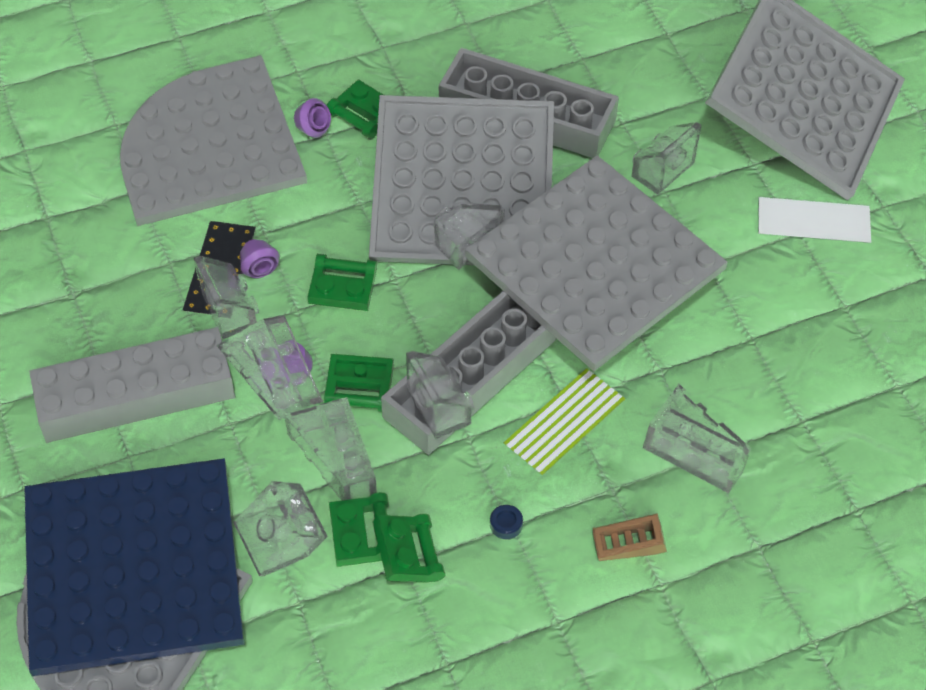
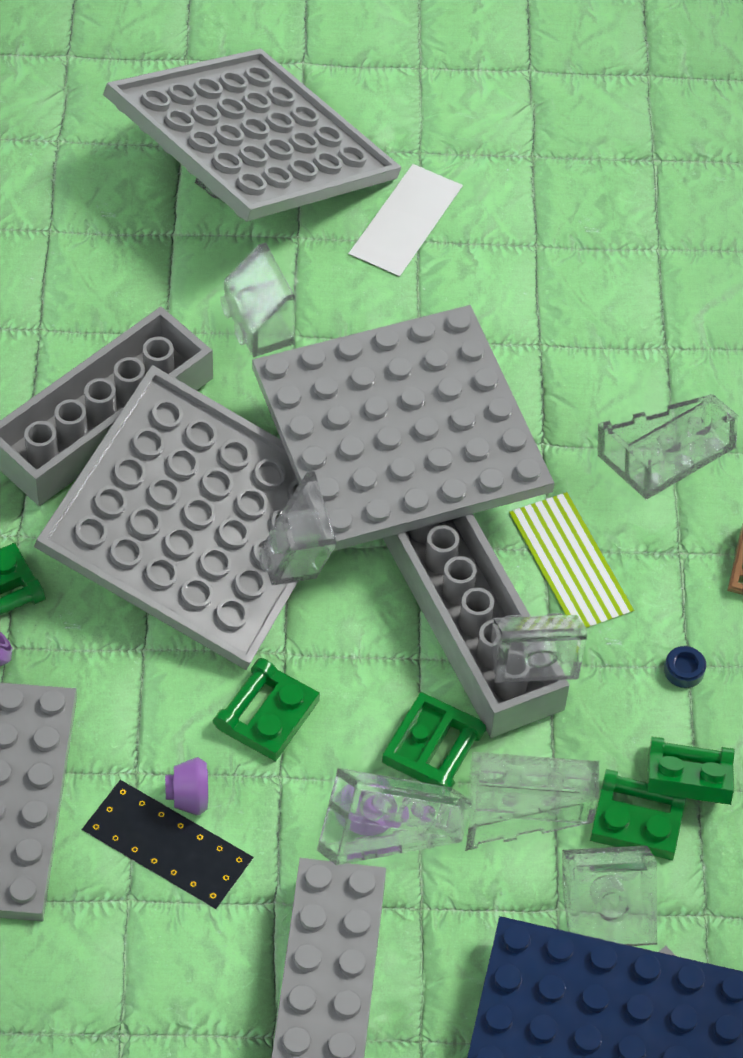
camera: 70 degrees left, 0 degrees up
clear slope [194,256,259,339] -> none

